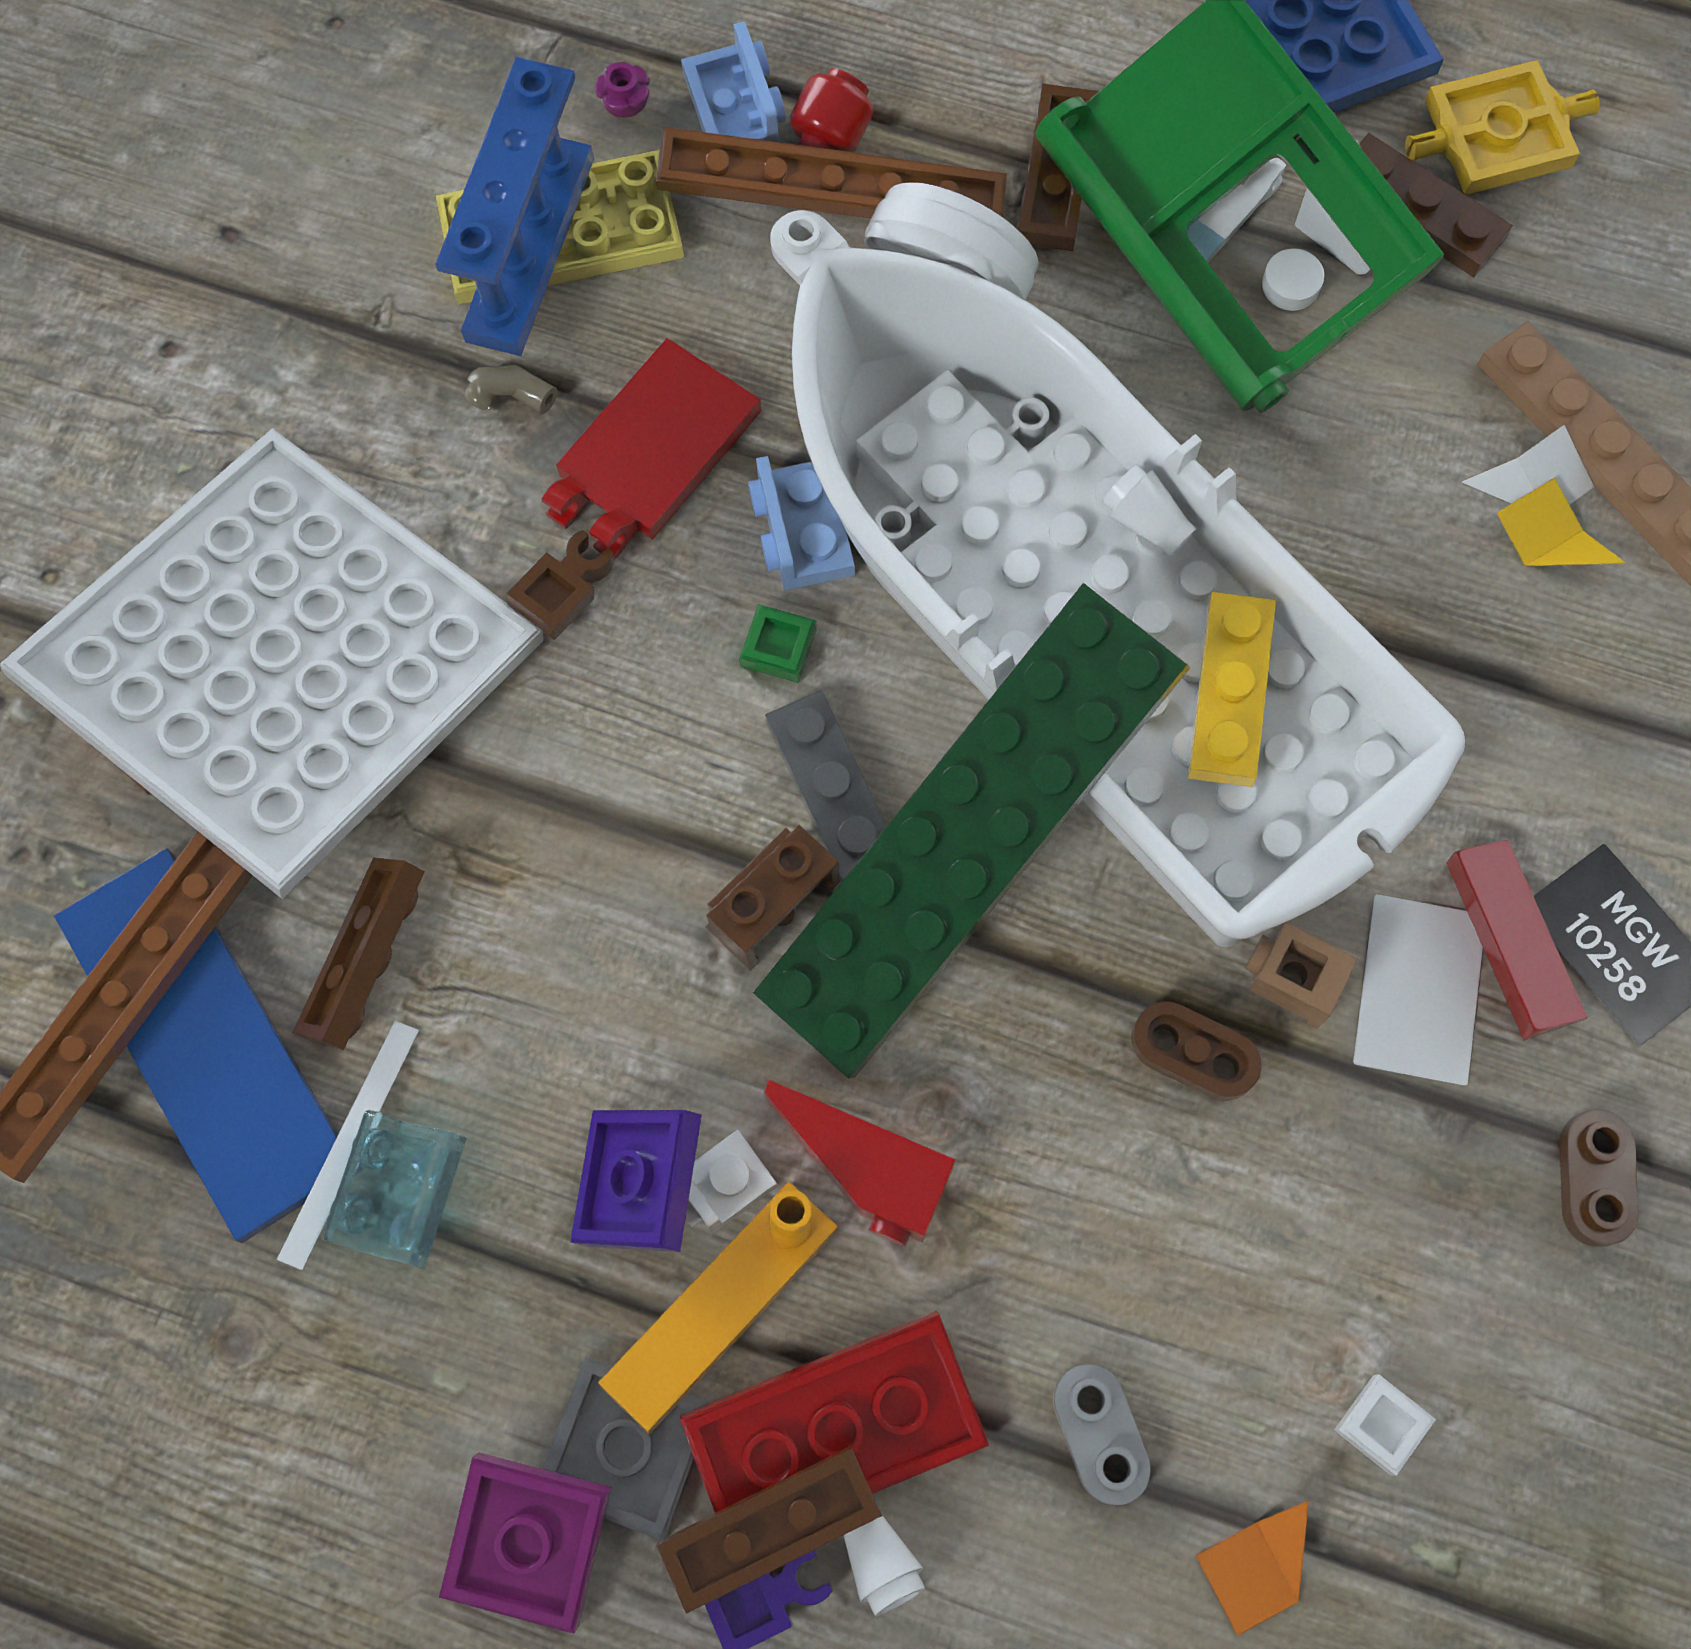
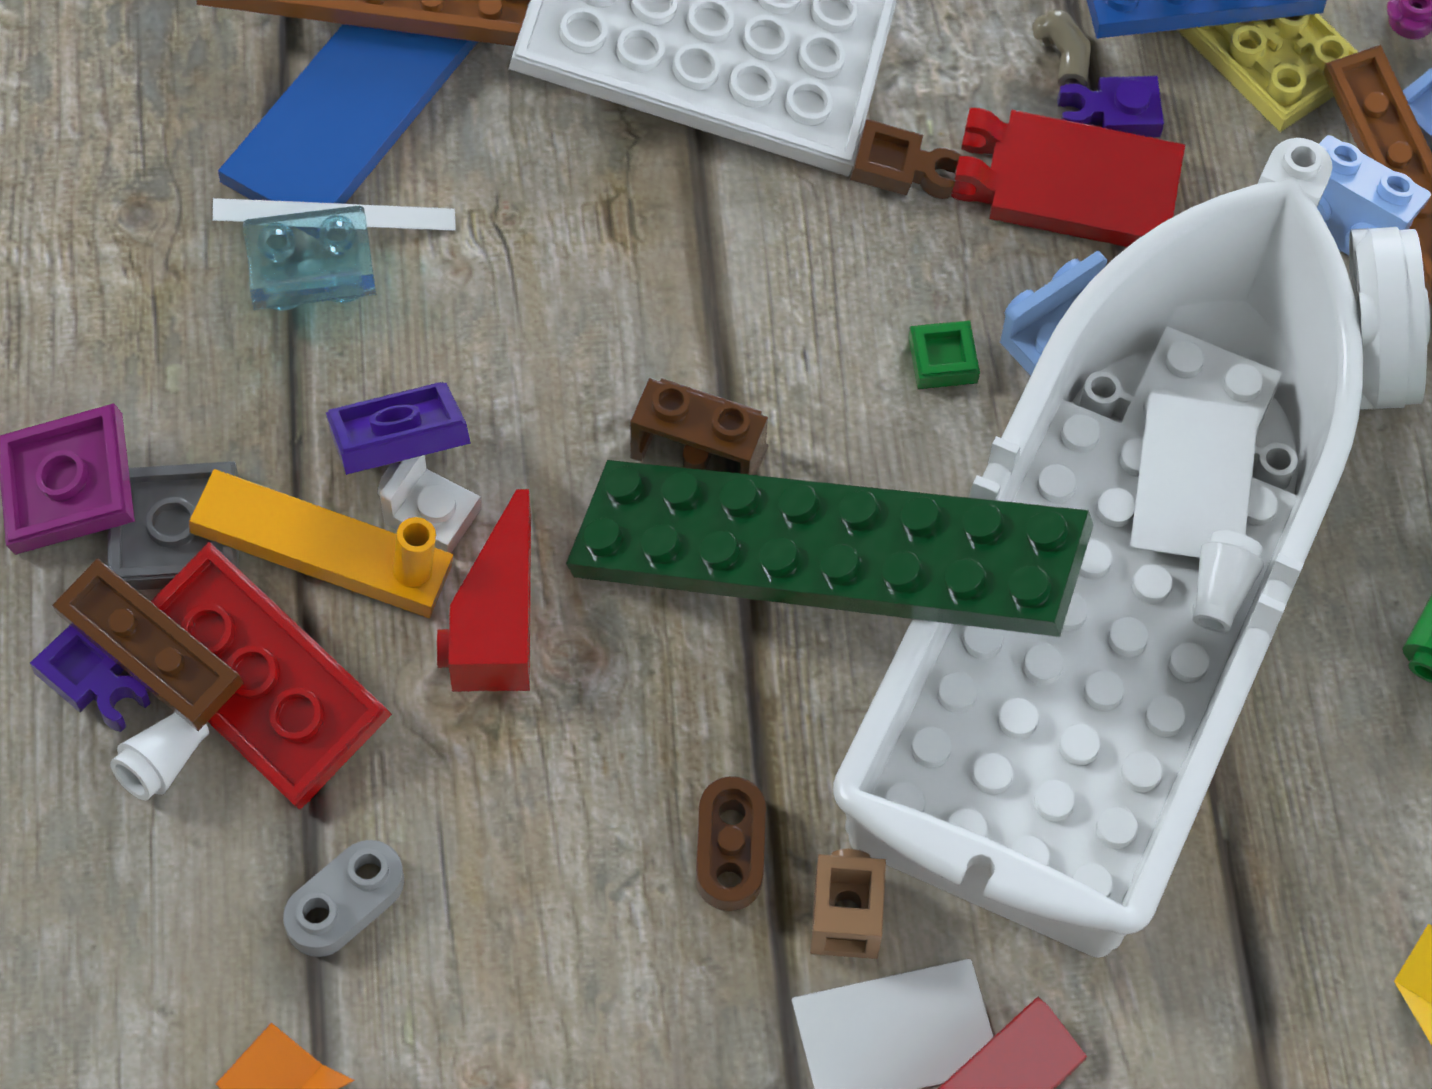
camera: 60 degrees right, 10 degrees down
reddish brown plate [292,857,425,1050] -> none
dark grey plate [765,690,887,883] -> none
yellow plate [1188,592,1276,787] -> none
none -> dark purple plate [1057,76,1164,138]
none -> white sticker [1130,392,1259,558]
none -> light blue bracket [1317,136,1431,255]

